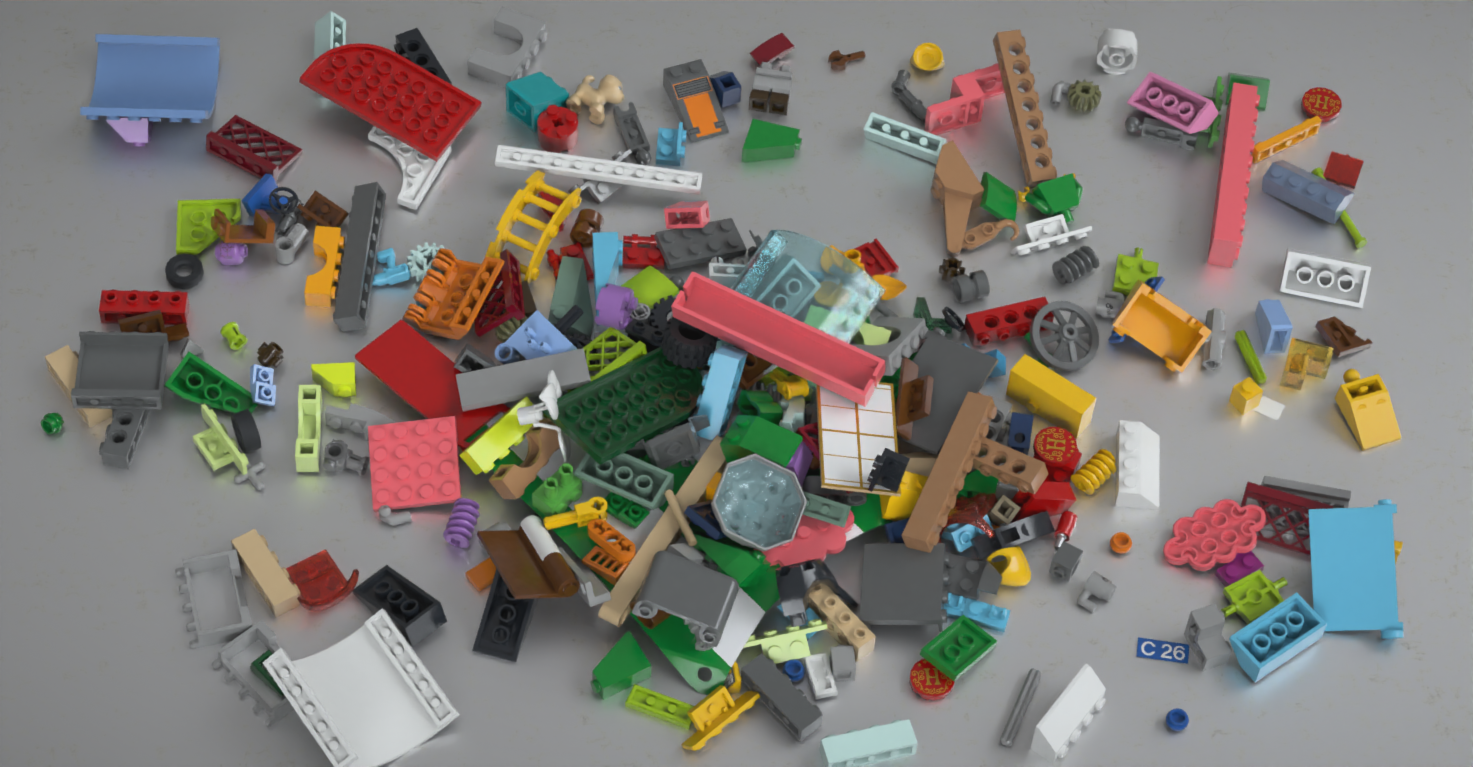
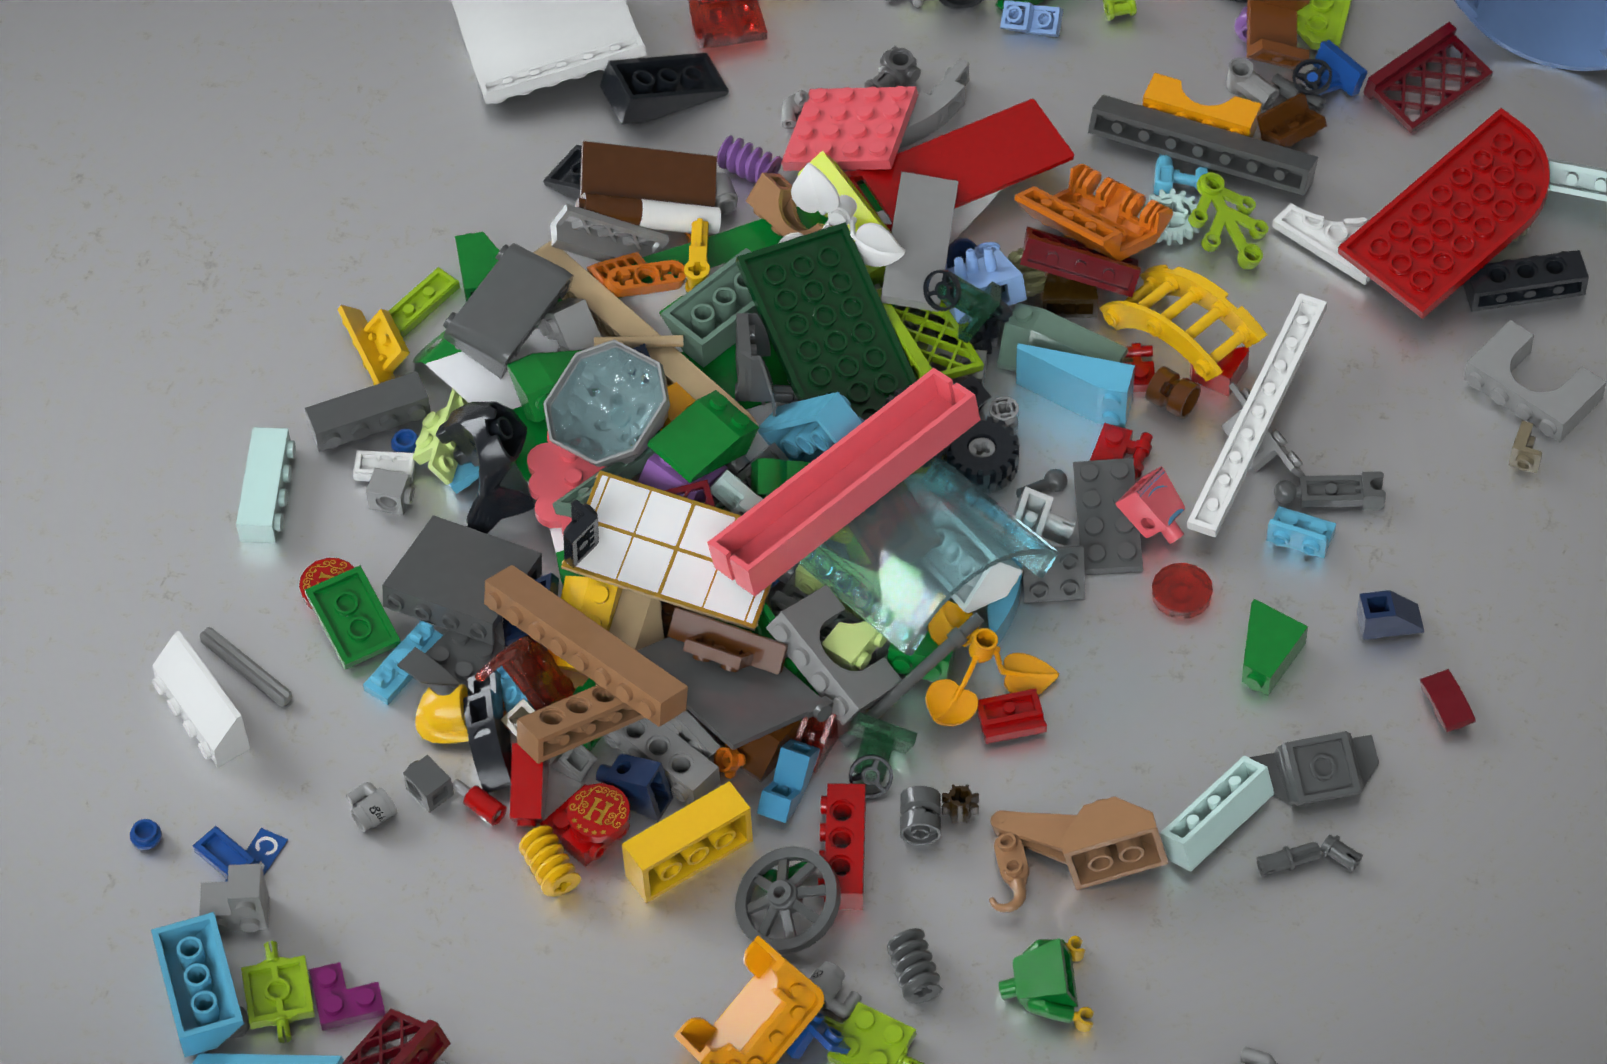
camera: 115 degrees right, 0 degrees up
dark brown gear [257,342,284,368] -> none
yellowish green arch [295,385,322,472] -> none
neon yellow slope [311,362,356,397] -> none
dark grey torso [454,343,496,373] -> none
teal slope [506,72,569,133] -> none
bright green brick [532,463,583,517] -> none
red brick [537,105,578,153] -> none
tan animal [566,75,625,125] -> none
medium lavender brick [595,283,638,330] -> none
lime slope [621,265,680,311] -> none
slope [663,59,729,143] -> none
yellow slope [723,662,741,694] -> none
hips [748,62,792,116] -> none
tan brick [809,584,876,662] -> none
reddish brown bar [828,50,866,71] -> none
yellow piece [910,43,945,71] -> none
coral bracket [924,63,1005,135] -> none
green slope [980,172,1017,222] -> none
medium nougat brick [993,30,1057,189] -> none
white bracket [1011,214,1092,256] -> none
orange plate [1110,532,1132,554] -> none
white slope [1115,420,1159,510] -> none
coral plate [1163,499,1266,571] -> none
none -> blue tile [192,826,259,879]
none -> clear green piece [923,269,1002,344]
none -> clear red tile [1152,563,1213,619]
none -> lime plant [1188,172,1269,270]
none -> dark grey piece [1250,731,1379,806]
none -> dark tan bracket [1508,420,1543,473]

